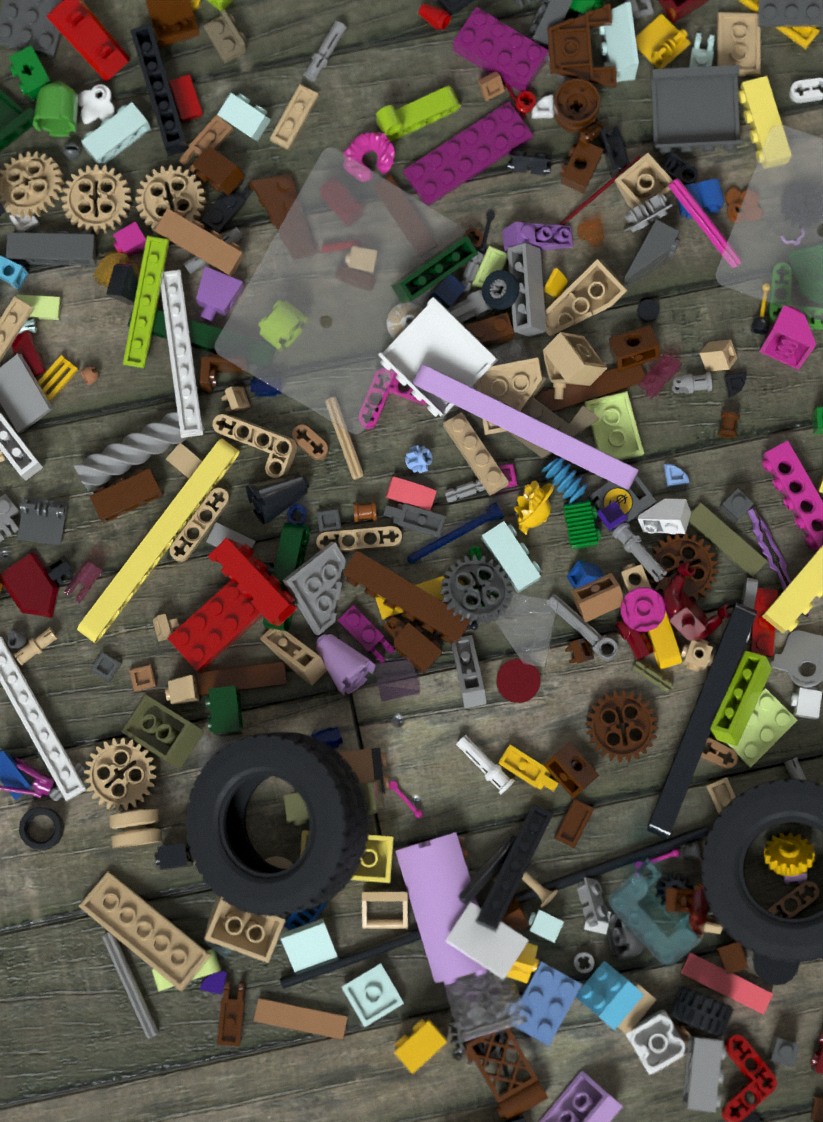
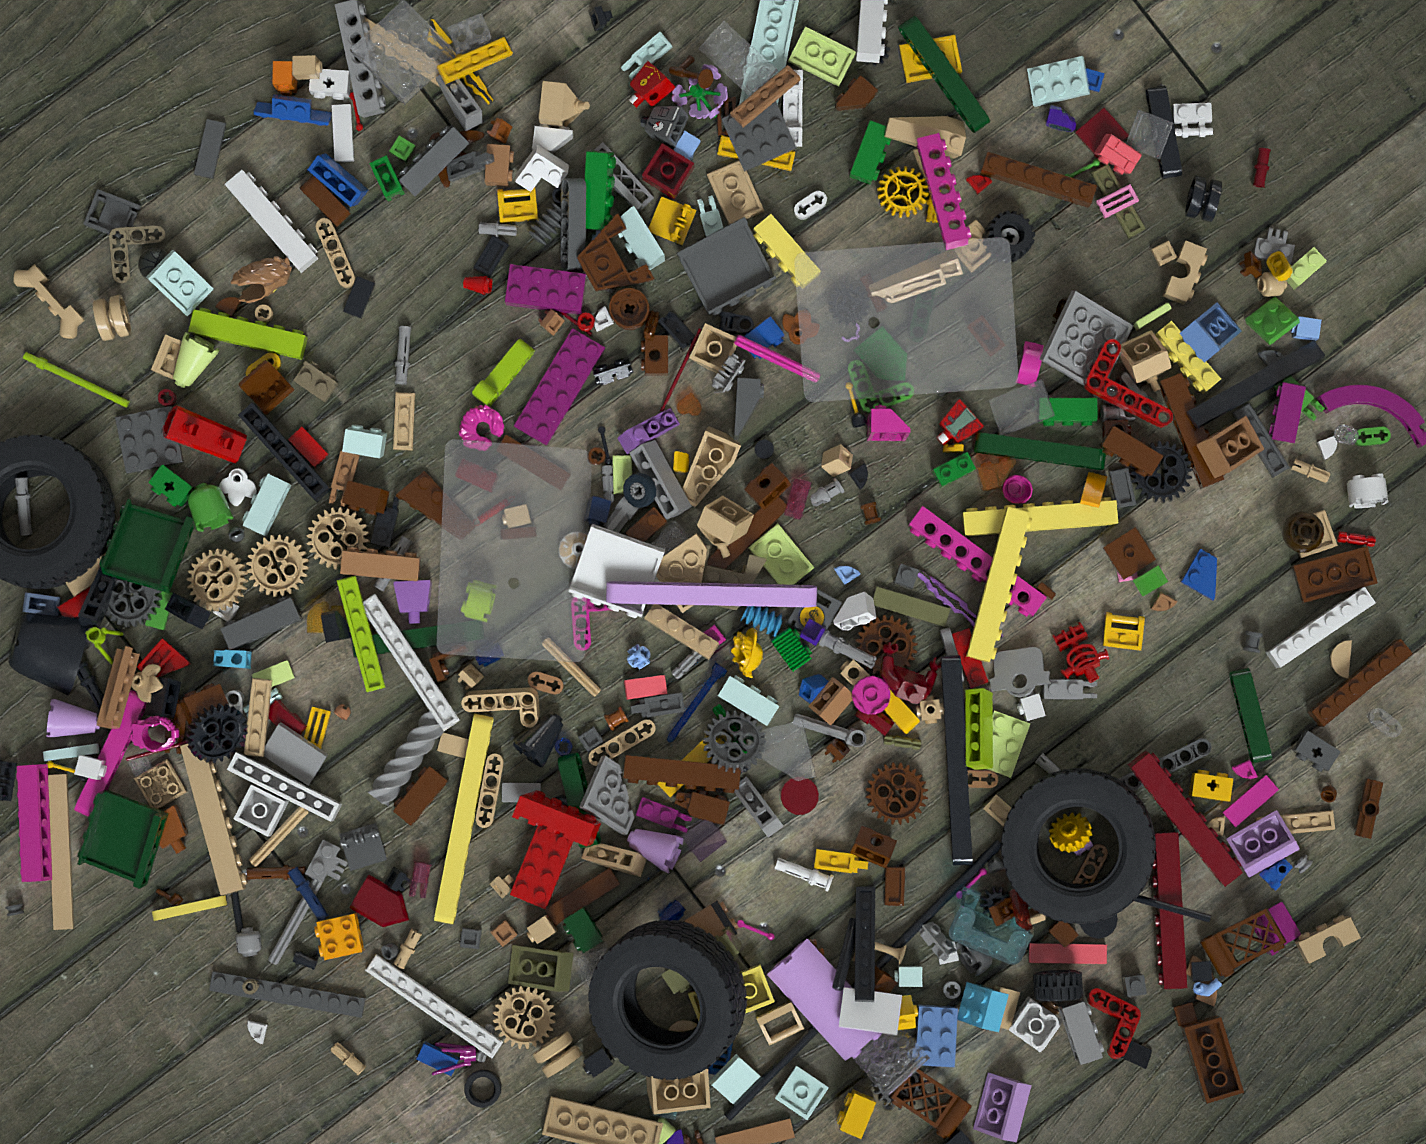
camera: 30 degrees left, 5 degrees up
dark pink brick [113,222,146,258] -> none
dark green brick [390,236,478,304] -> none

